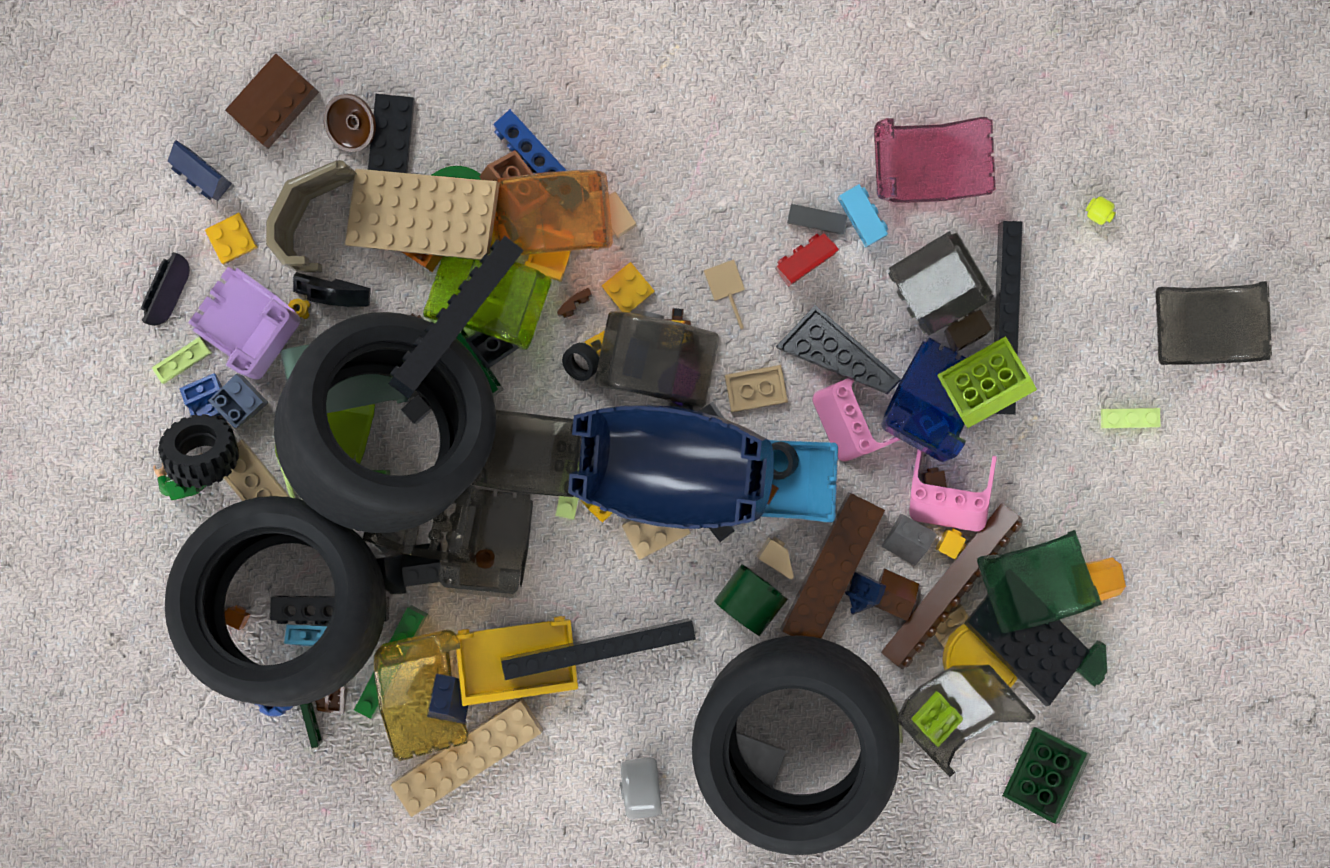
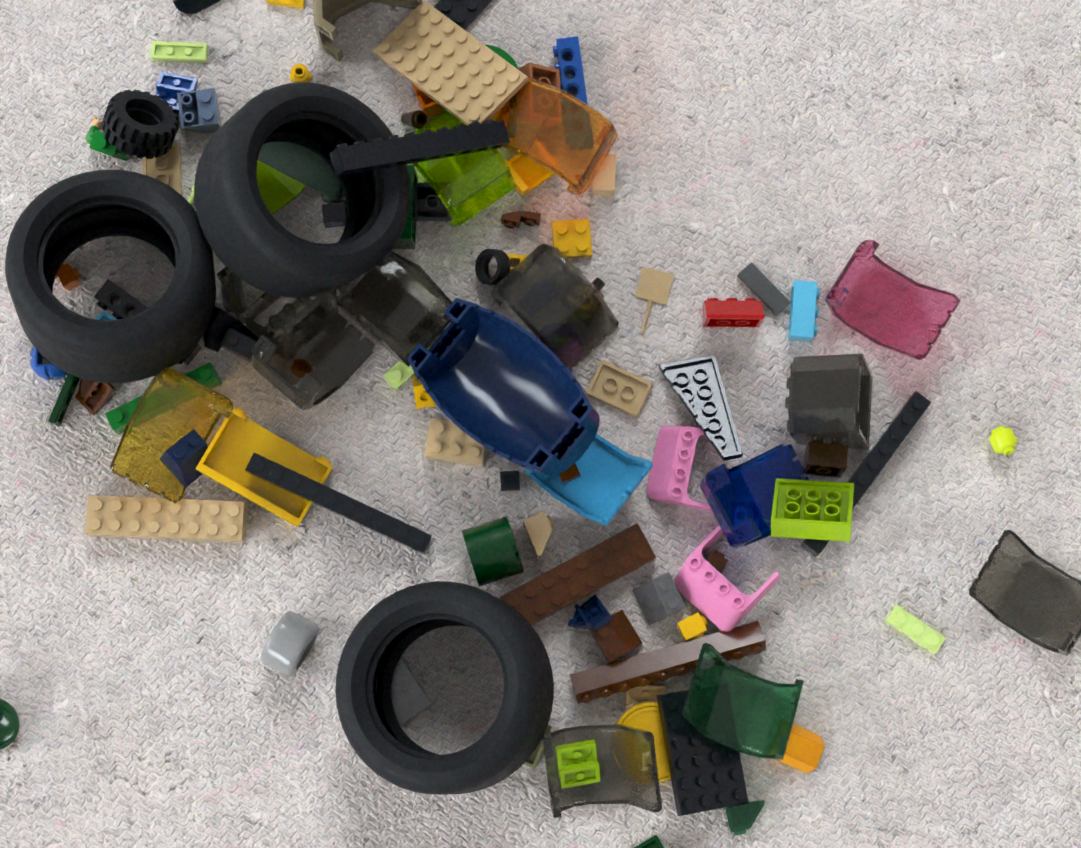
camera: 30 degrees right, 10 degrees down
lavender windscreen [188,266,300,380] -> none
black slope [293,272,371,307] -> none
black tyre [772,442,799,480] -> none
none -> dark brown cone [401,110,427,129]

